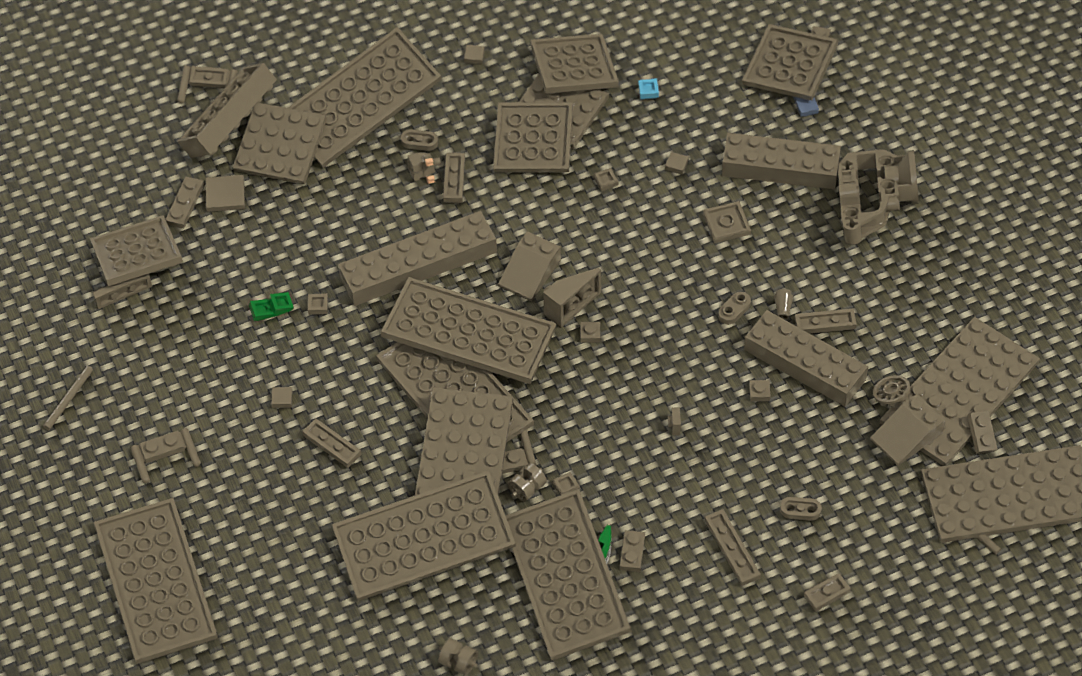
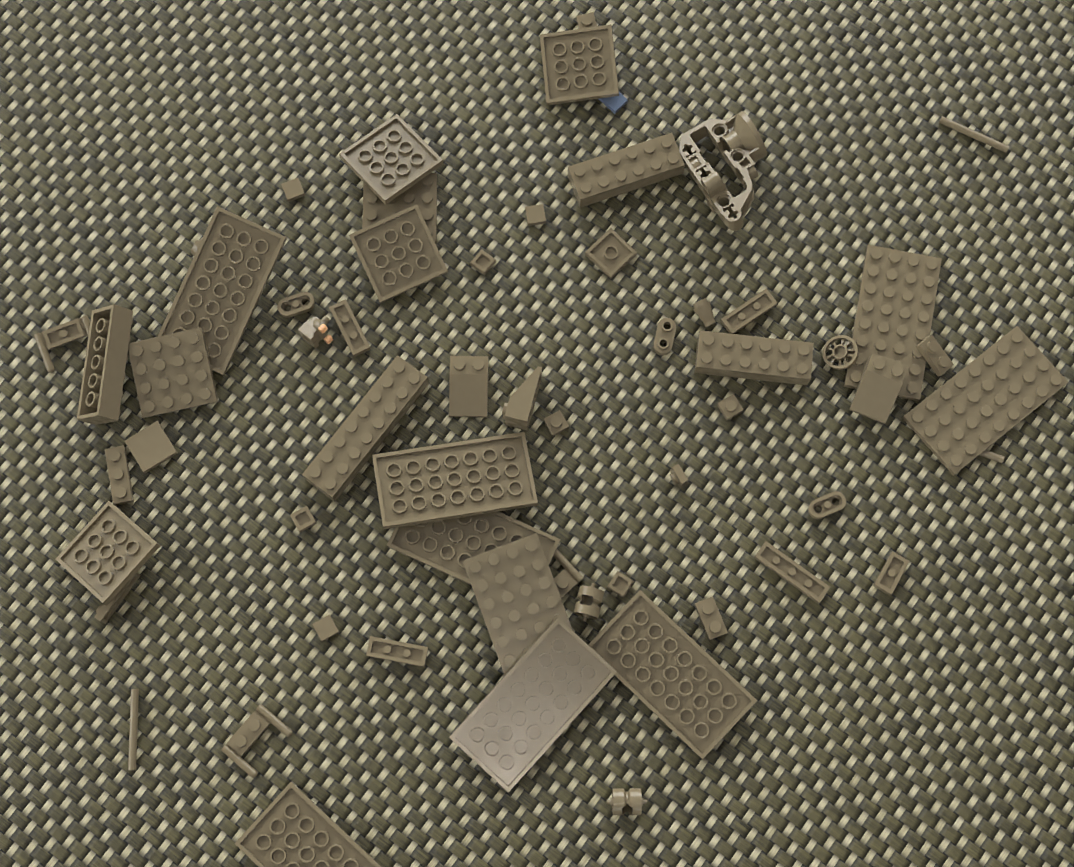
camera: 30 degrees left, 20 degrees up
green slope [249,292,294,321] -> none
green slope [598,524,612,563] -> none
medium azure plate [638,79,659,99] -> none

